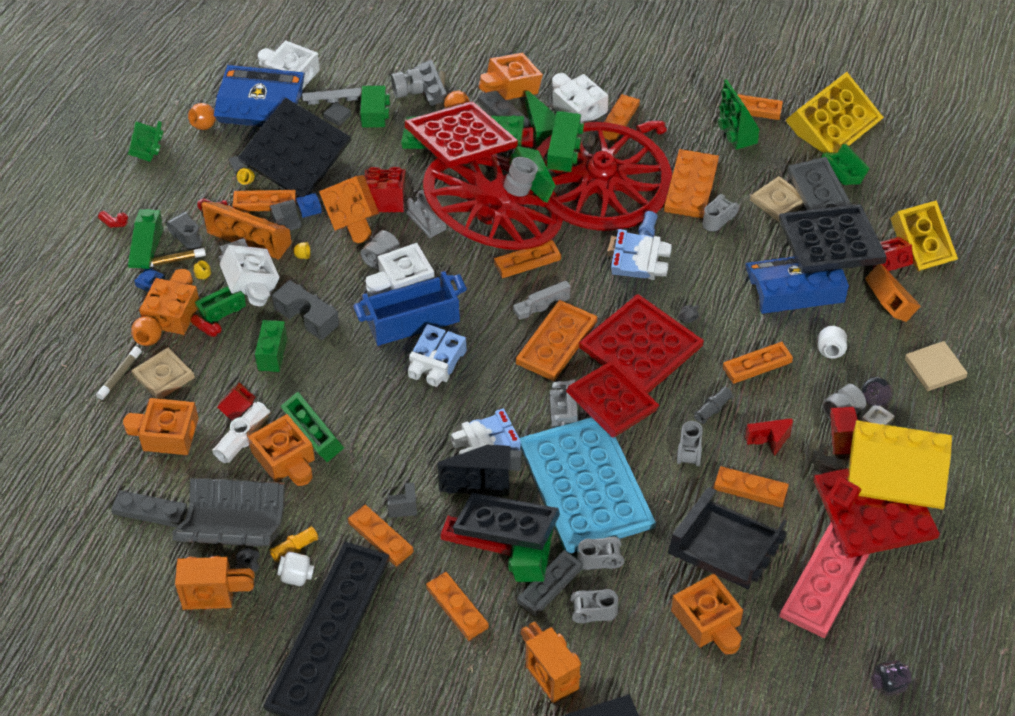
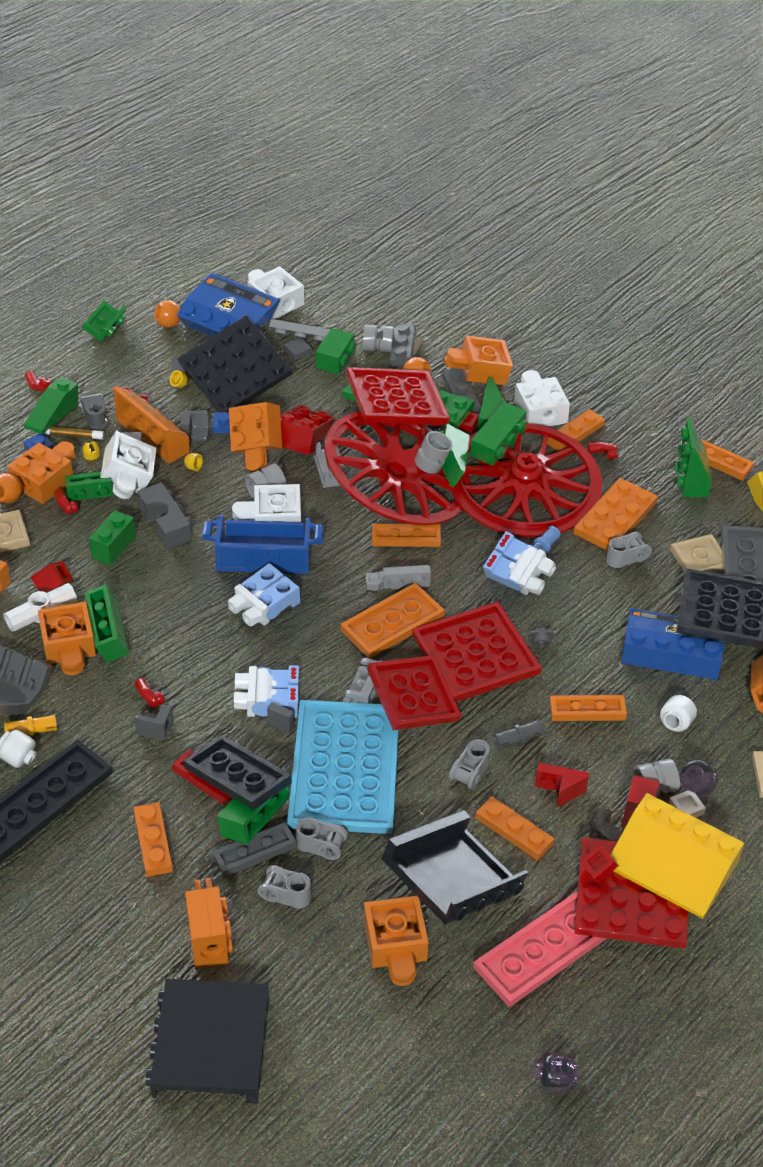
camera: 20 degrees right, 5 degrees down
orange plate [232,190,296,212] -> none
orange plate [348,504,414,566] -> none
black slope [437,444,511,496] -> none
none -> red arm [134,678,165,708]

